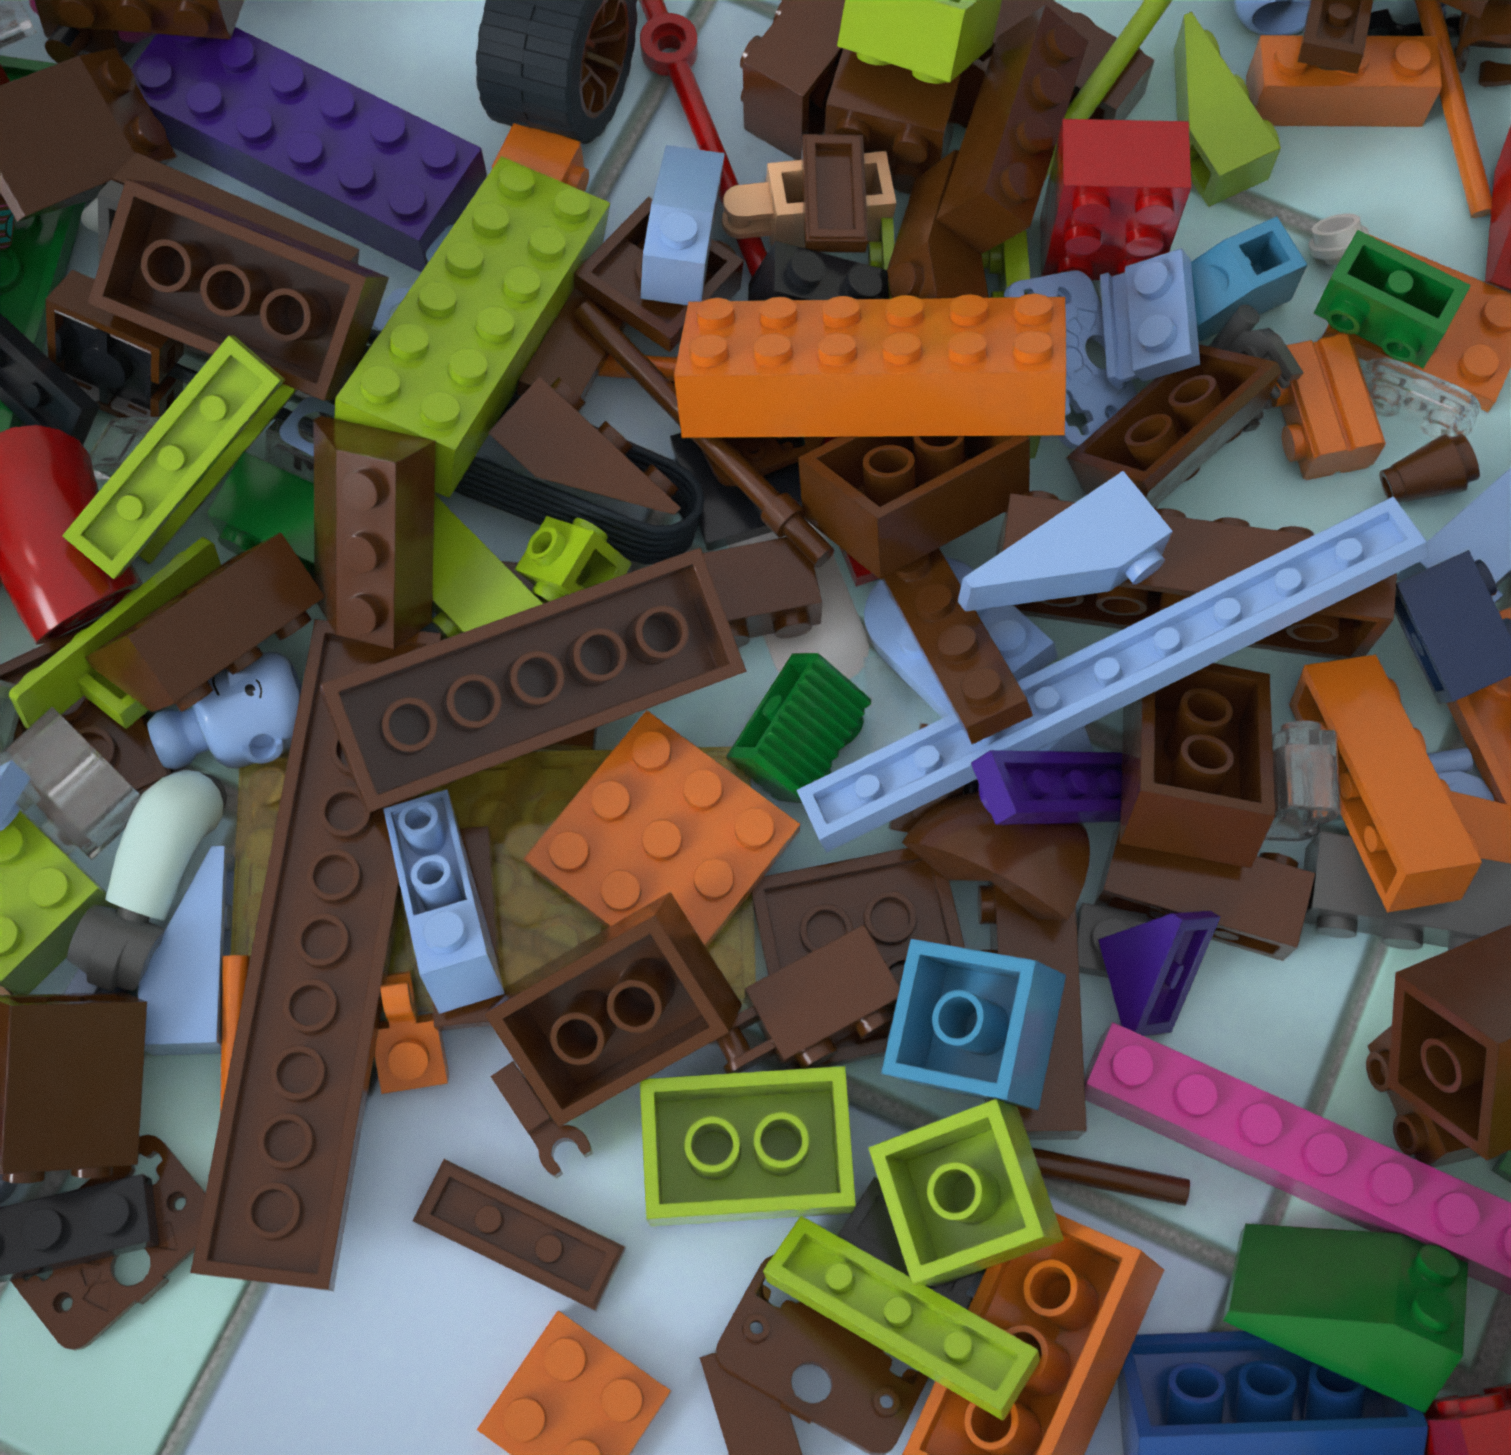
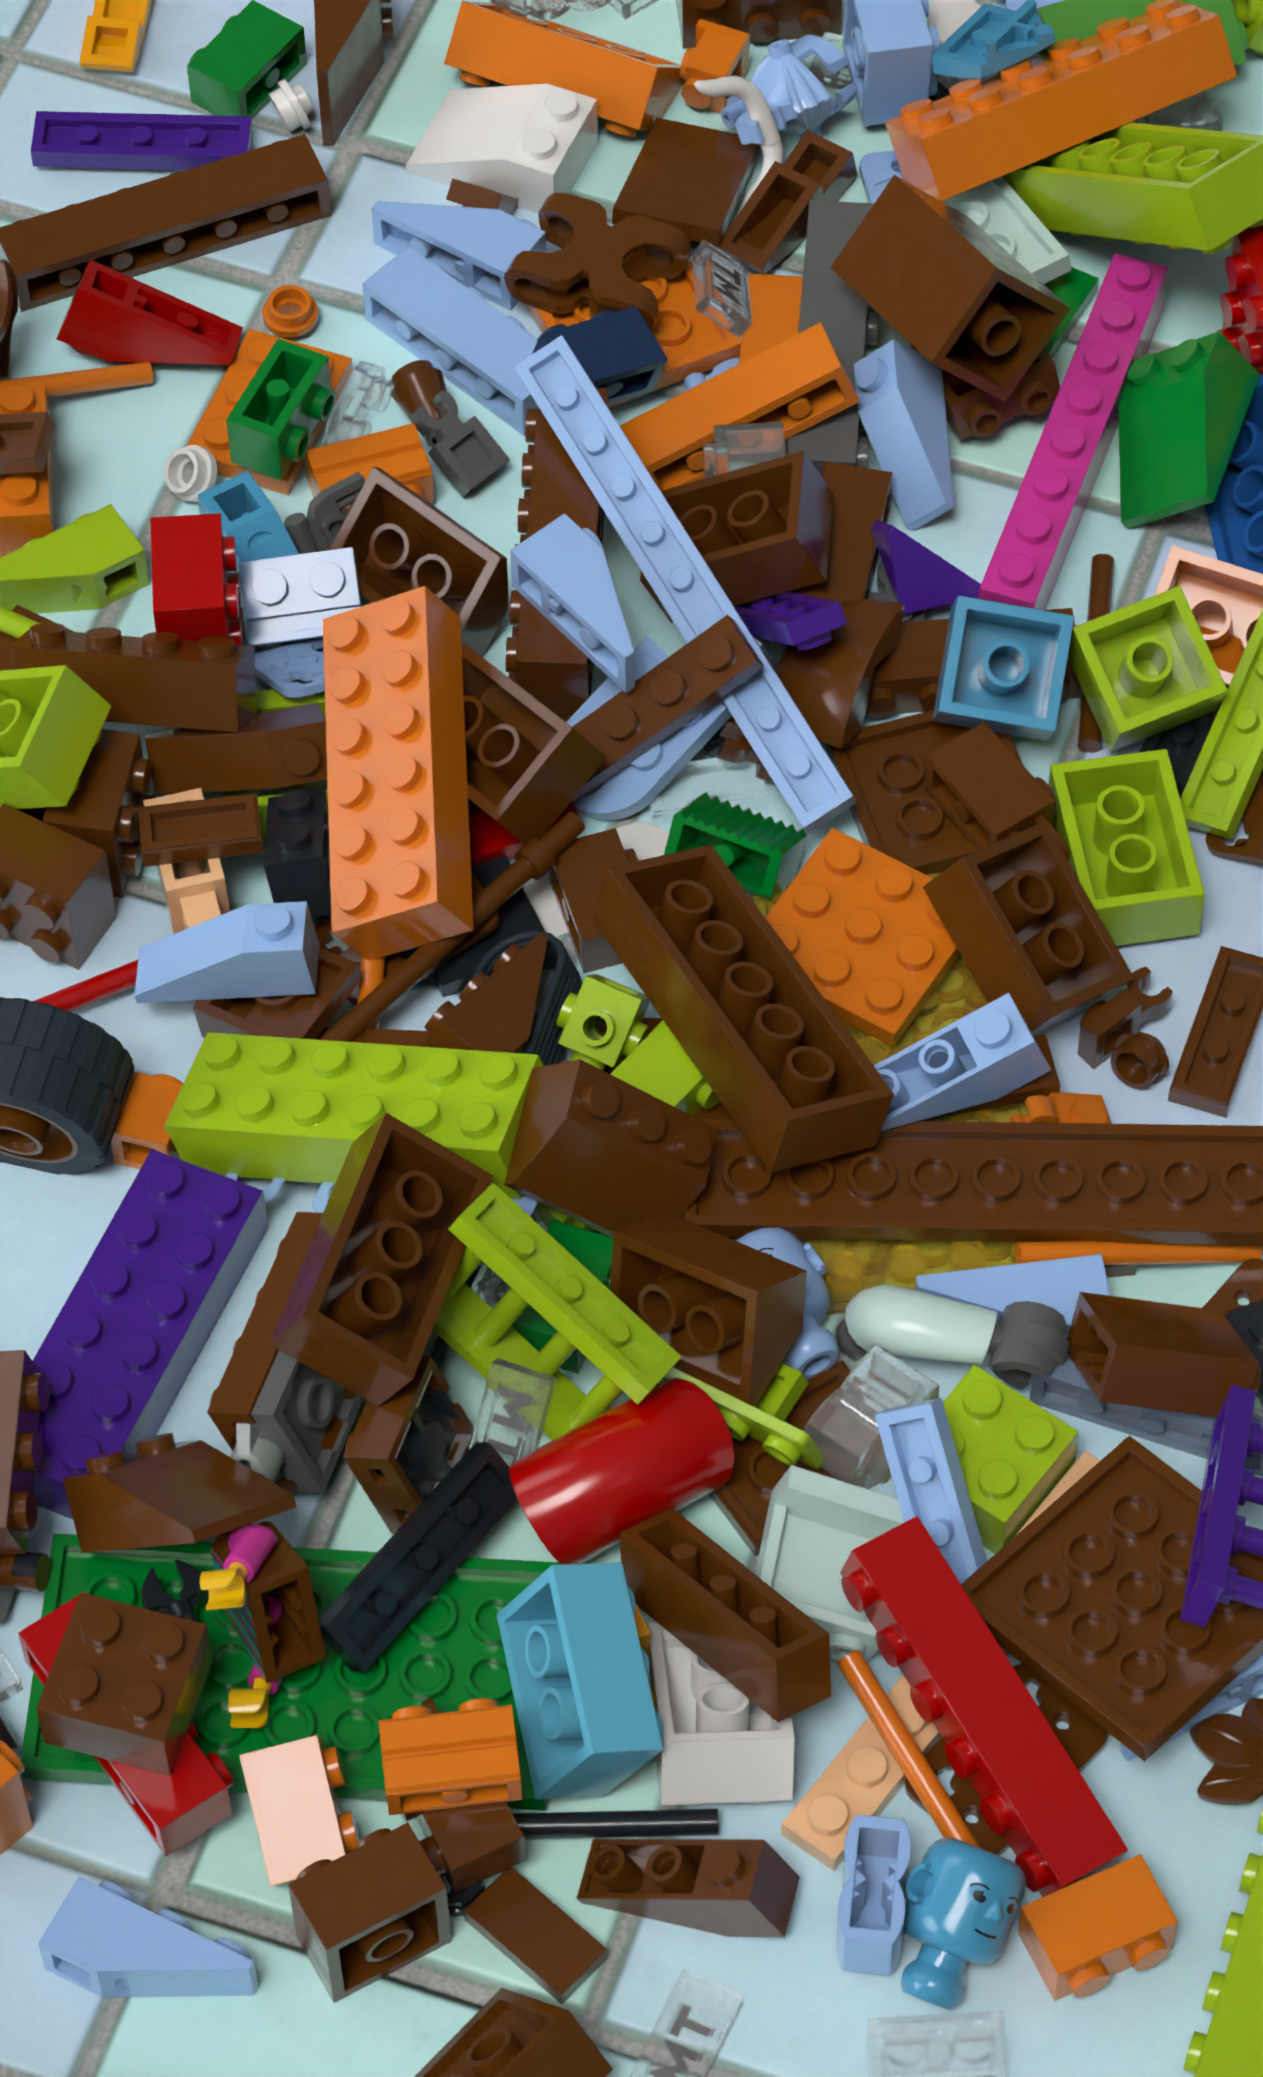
camera: 95 degrees left, 15 degrees down
none -> dark grey plate [410,390,510,497]
none -> light blue slope [854,339,954,530]
none -> reddish brown plate [1111,1032,1169,1089]

